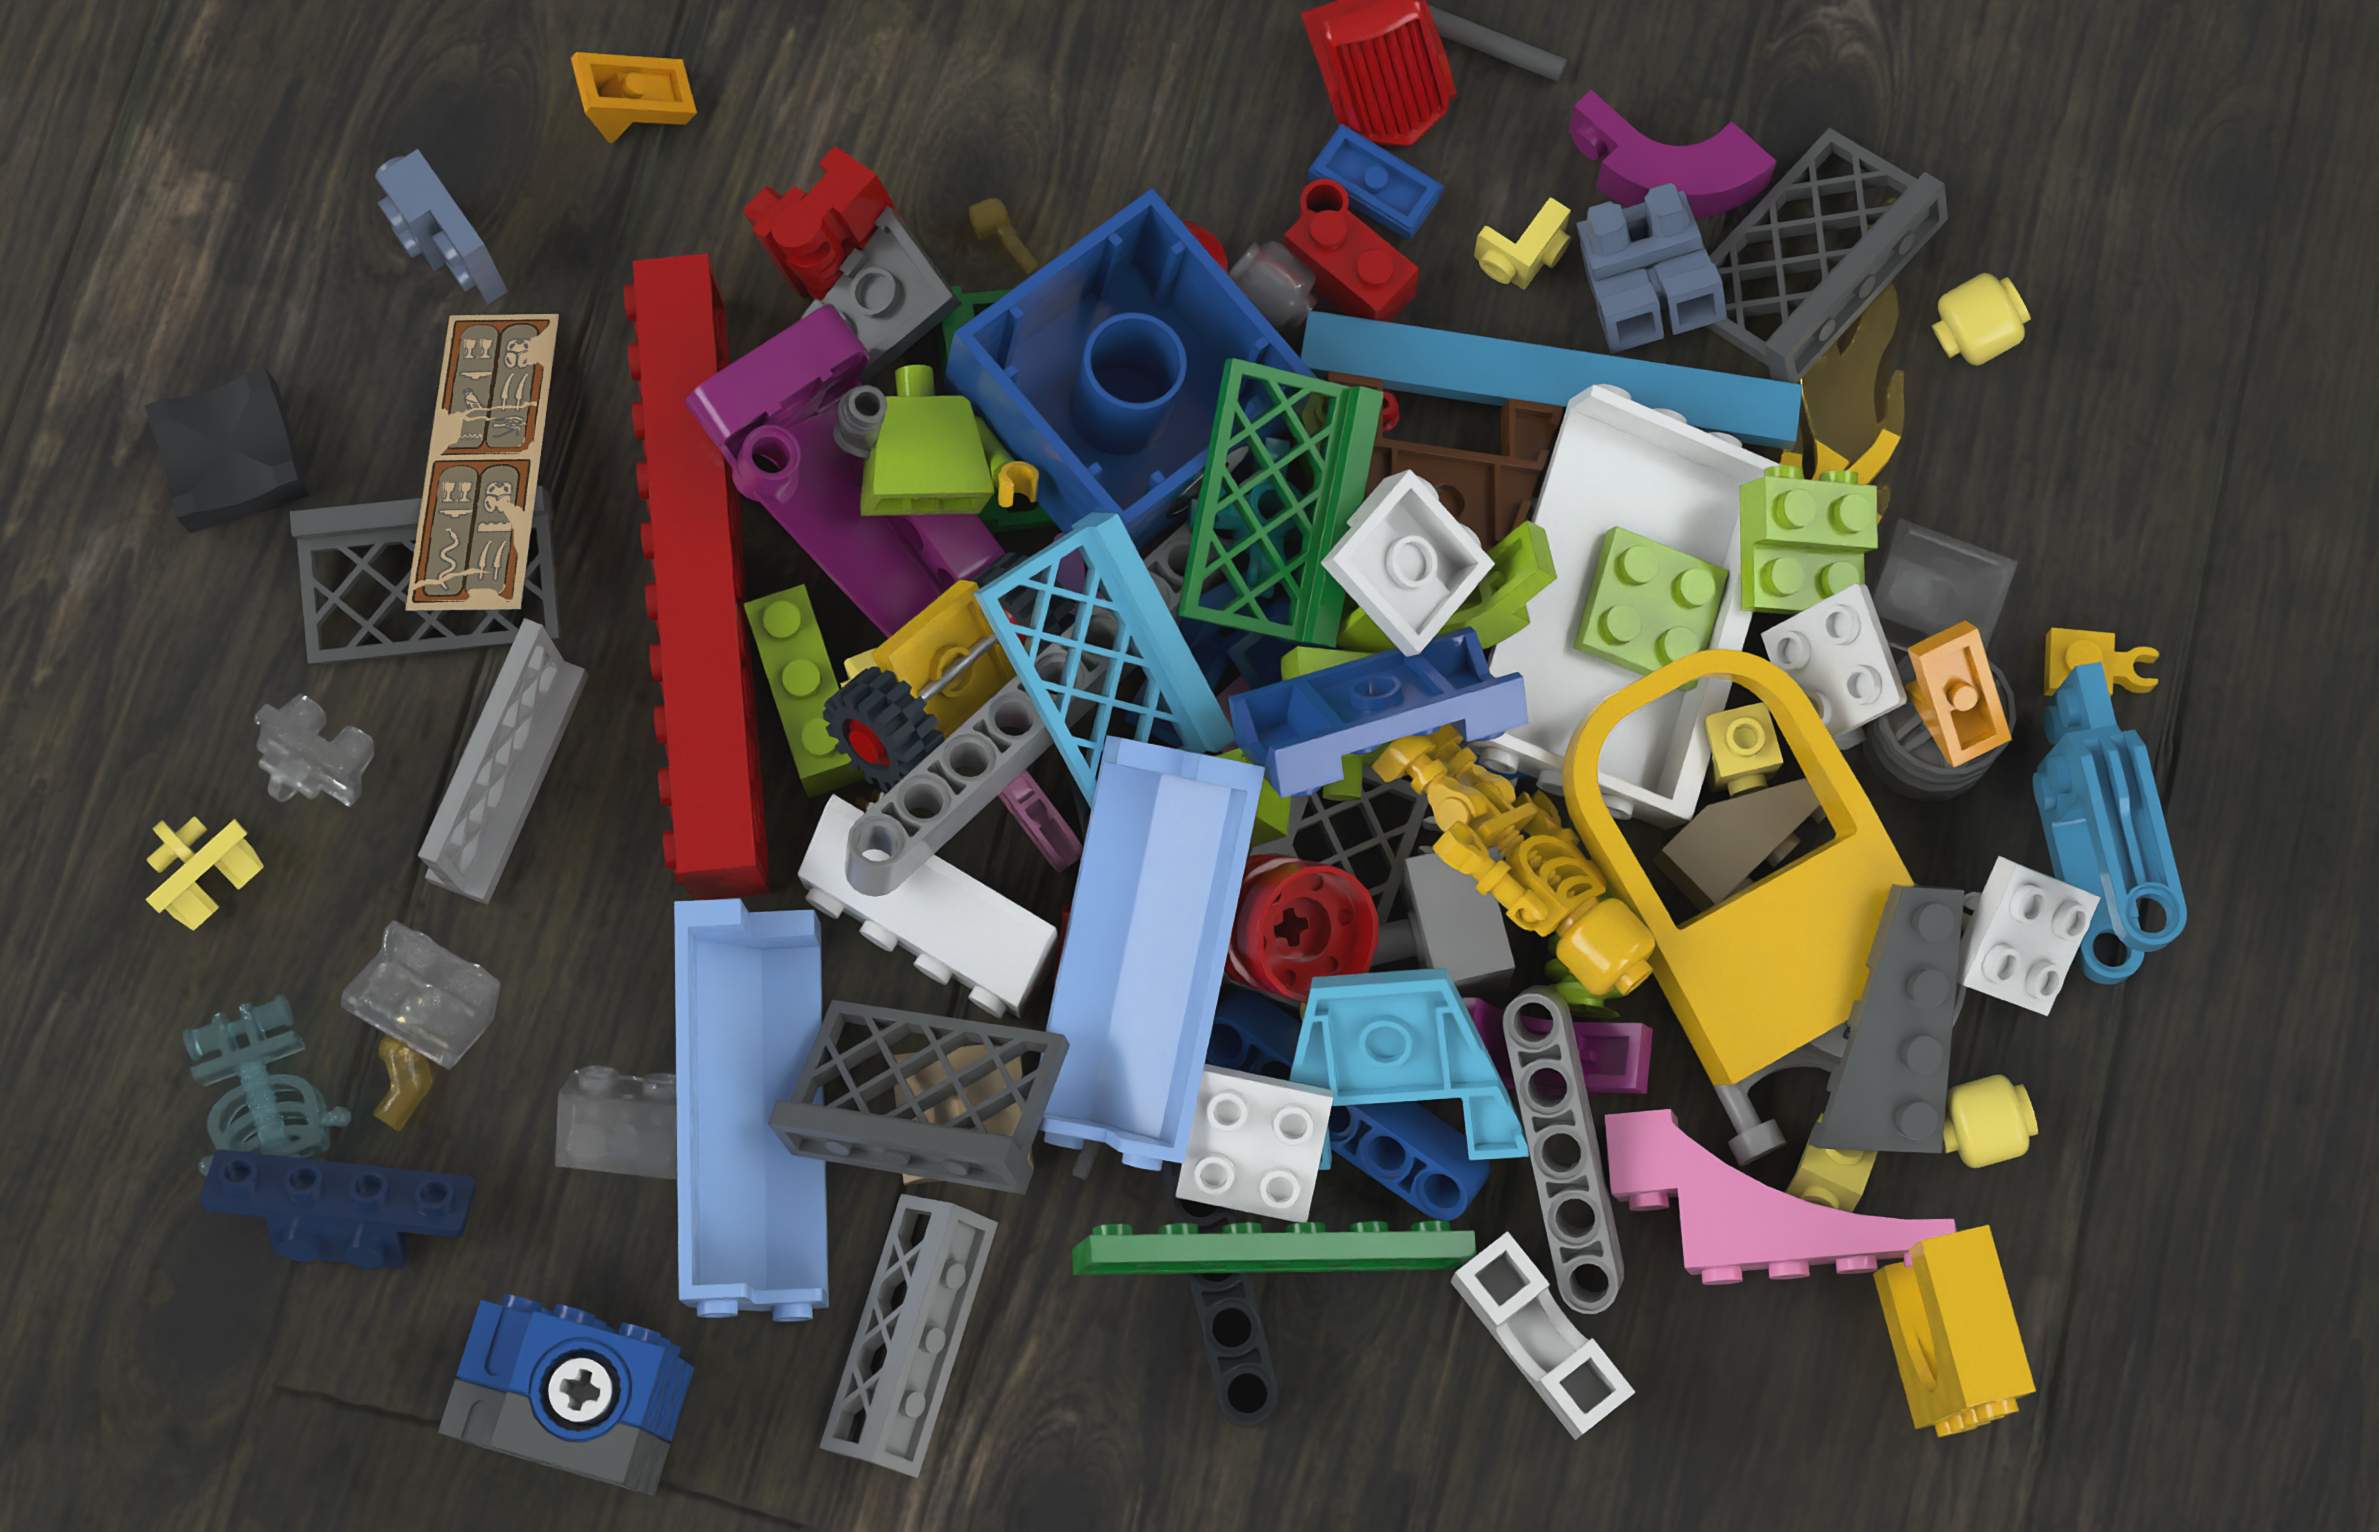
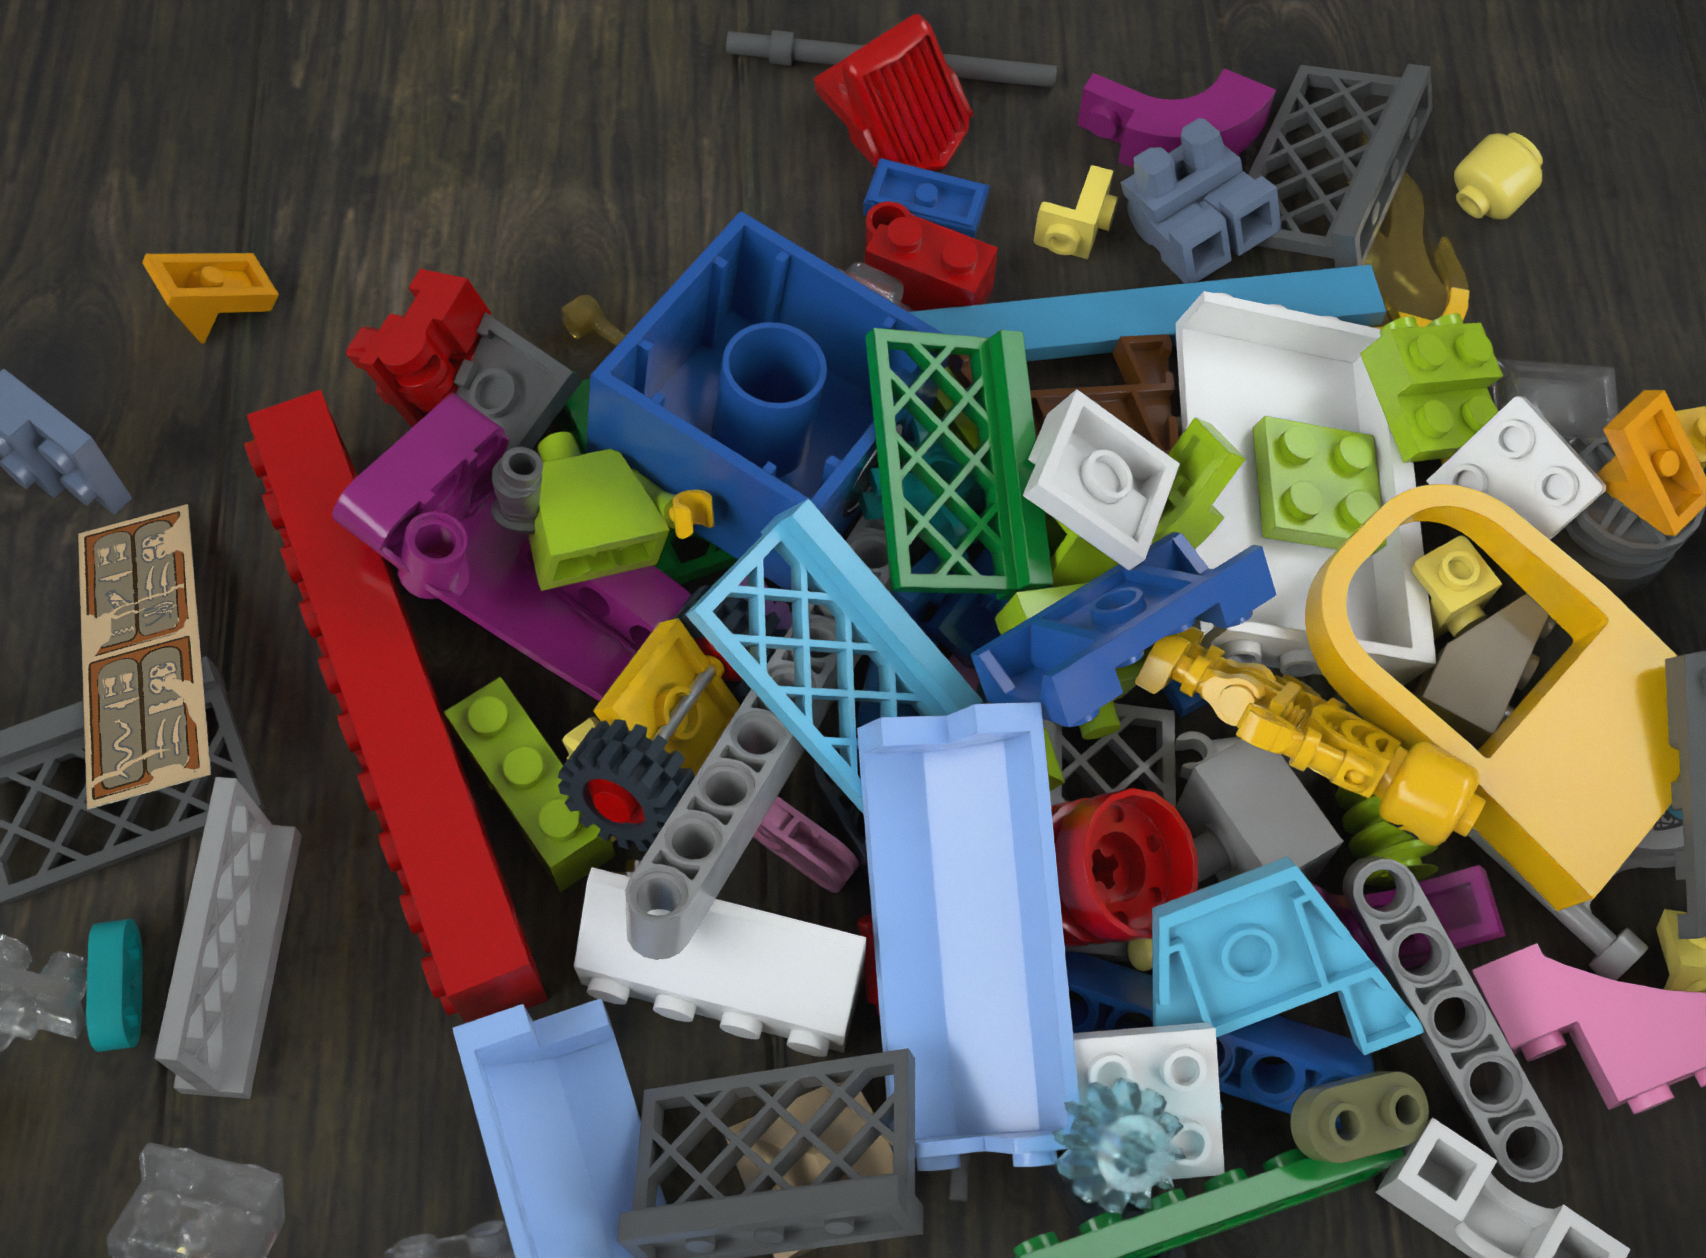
camera: 20 degrees left, 10 degrees down
none -> teal beam [86,919,143,1052]
none -> clear light blue gear [1051,1078,1187,1214]
none -> olive plate [1290,1071,1429,1163]

